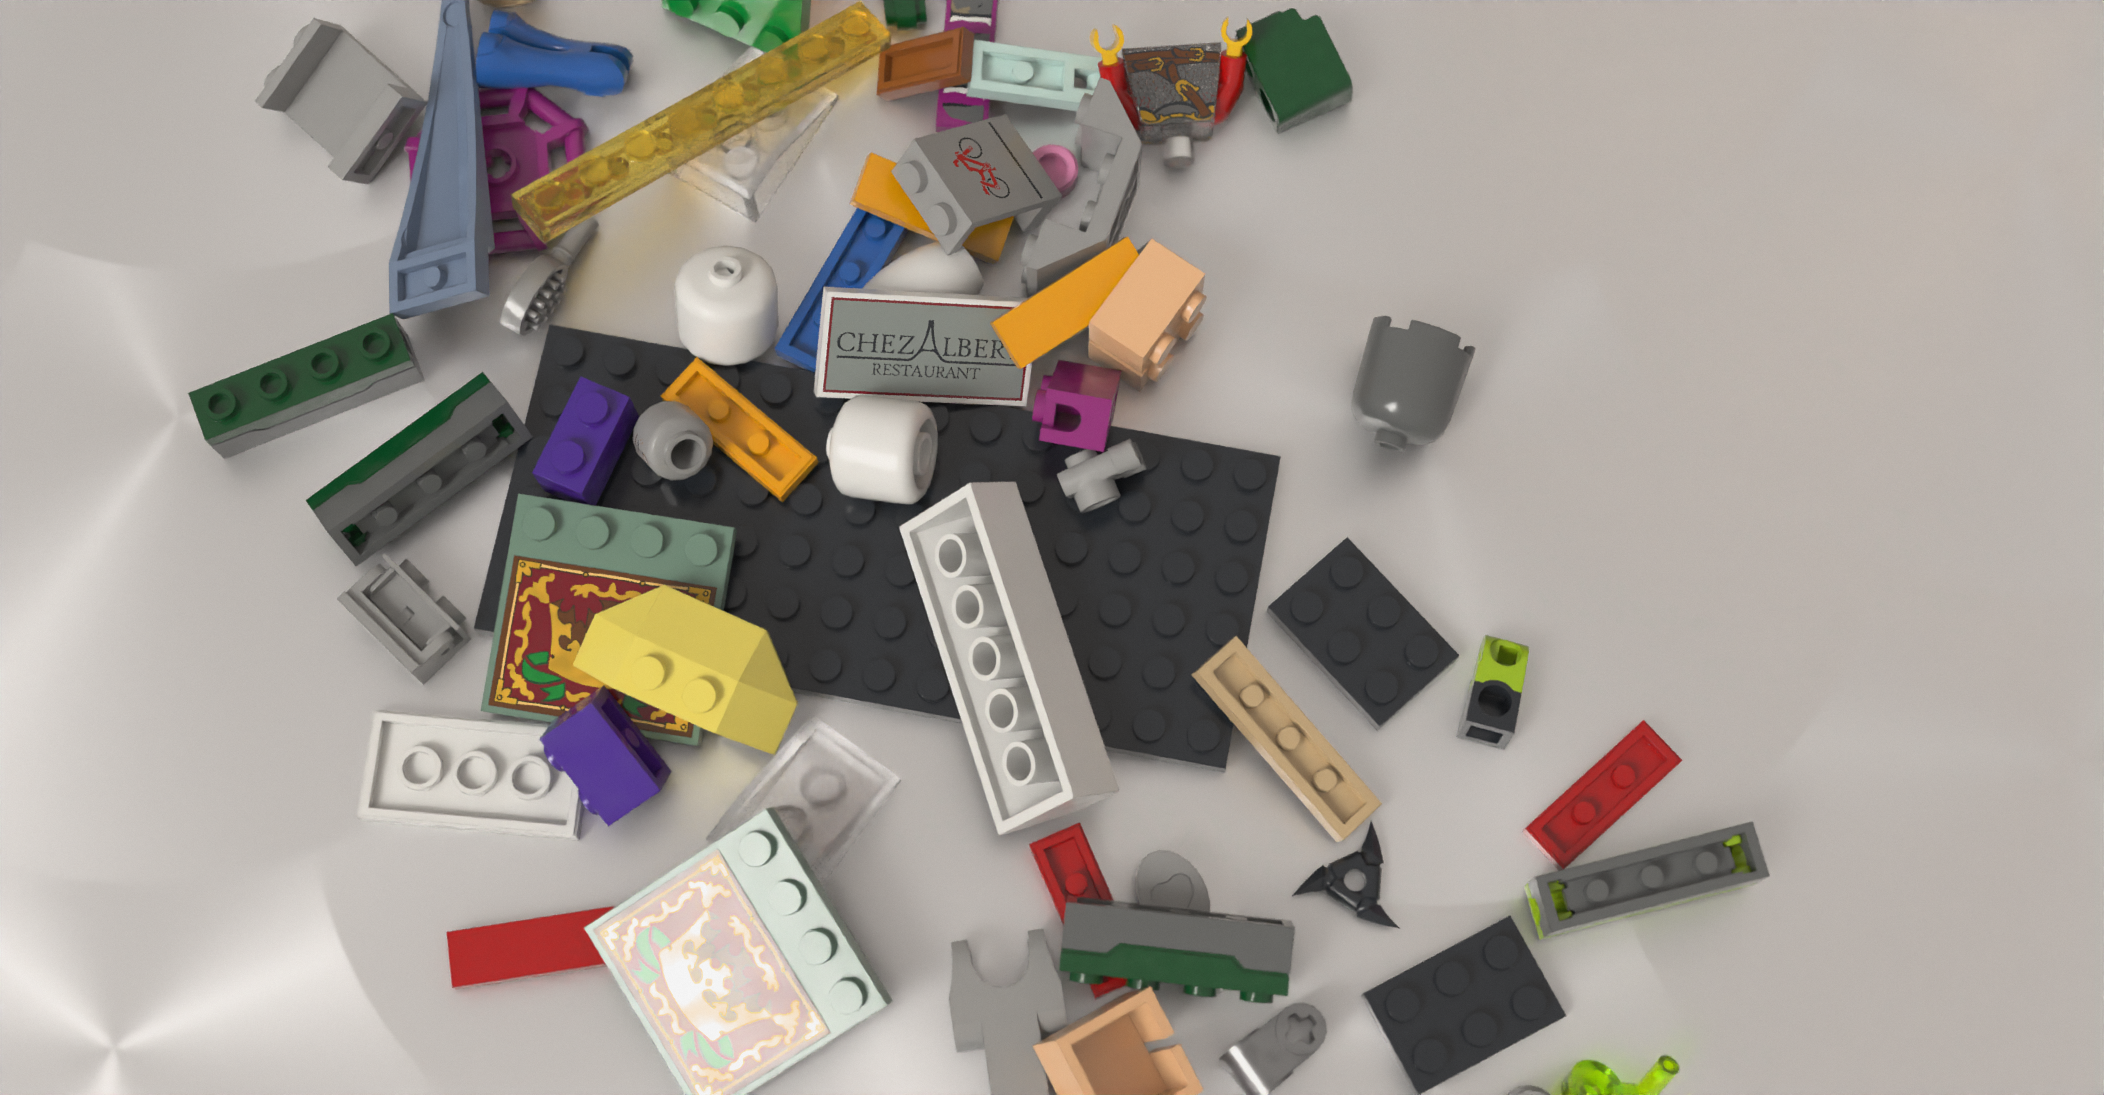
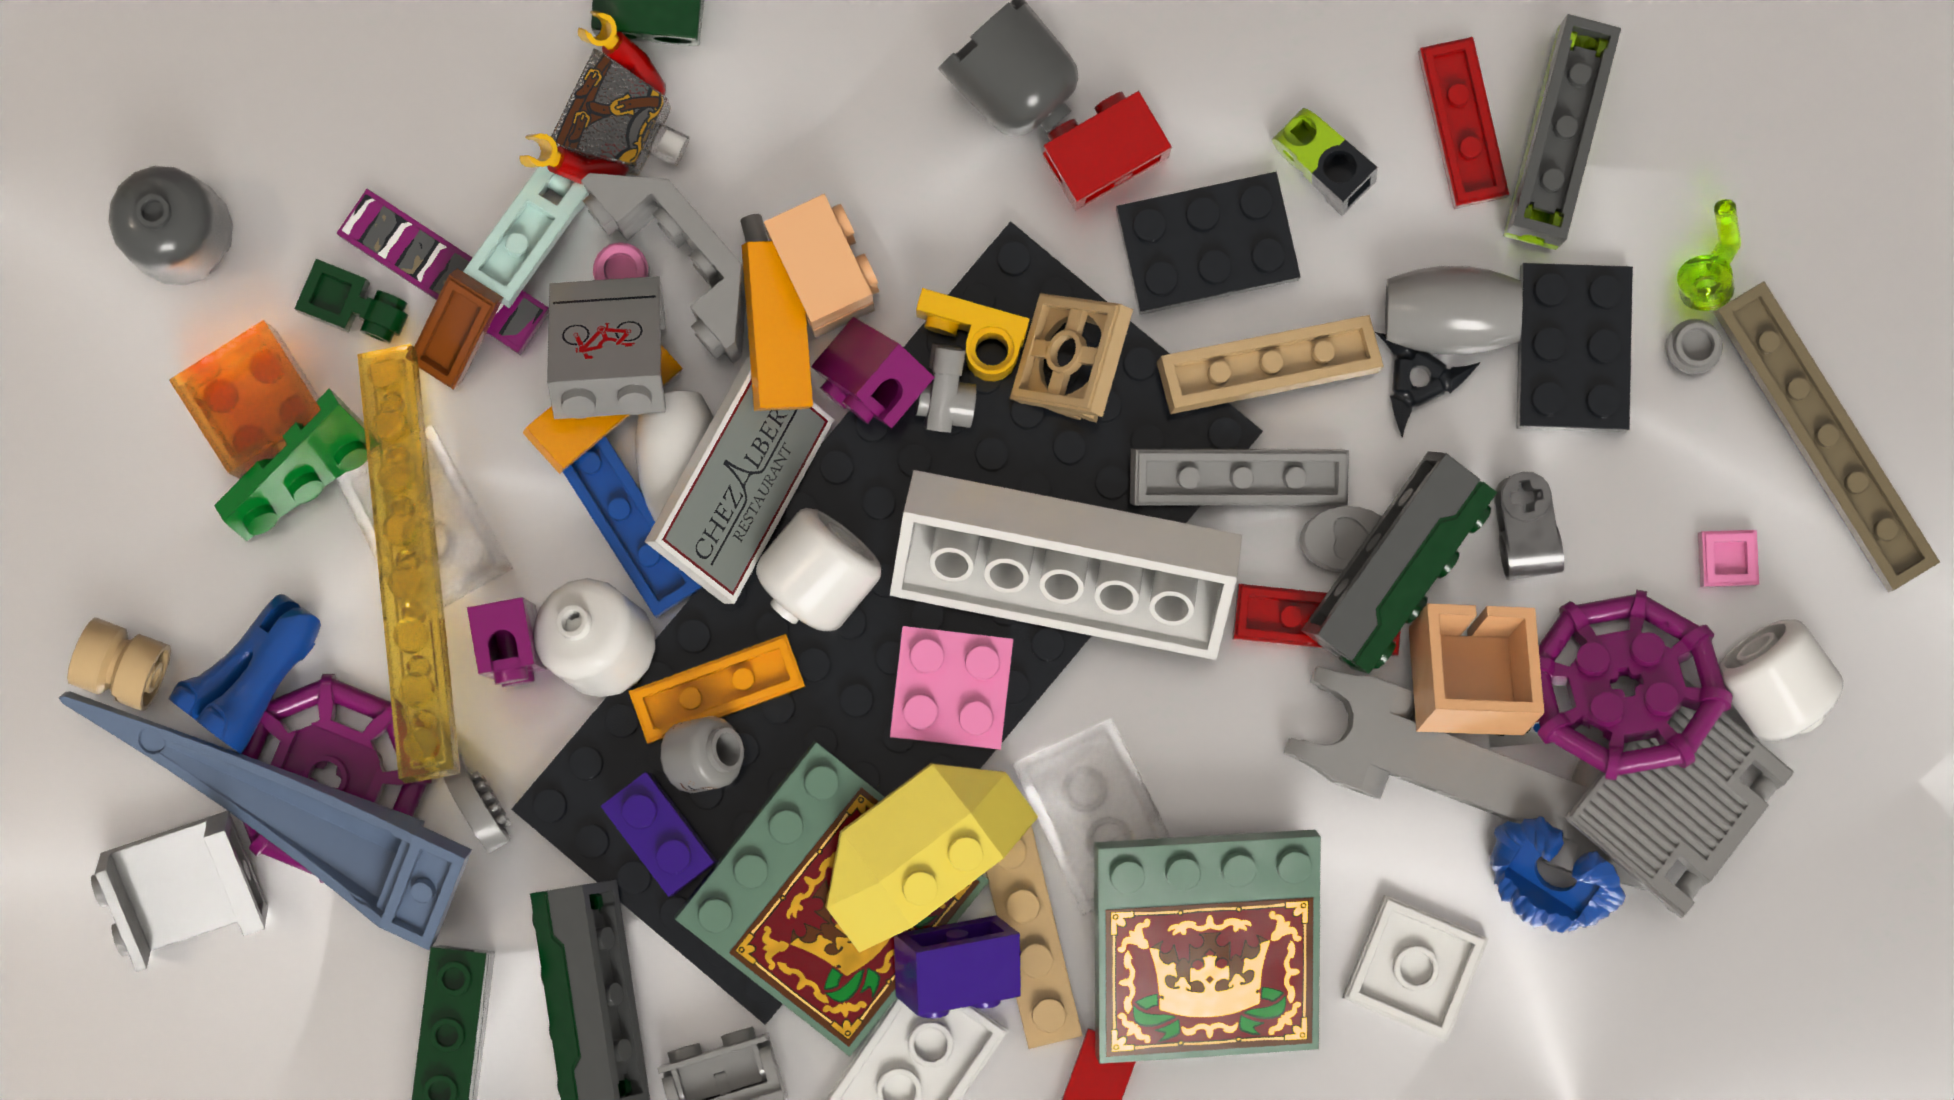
camera: 65 degrees left, 10 degrees up
none -> magenta brick [467,597,547,687]
none -> bright pink plate [890,626,1013,750]
none -> yellow plate [916,288,1030,382]
none -> tan plate [986,825,1083,1049]
none -> tan piece [1010,293,1133,423]
none -> red brick [1042,91,1172,211]
none -> light grey tile [1130,449,1349,505]
none -> light grey piece [1385,266,1523,355]

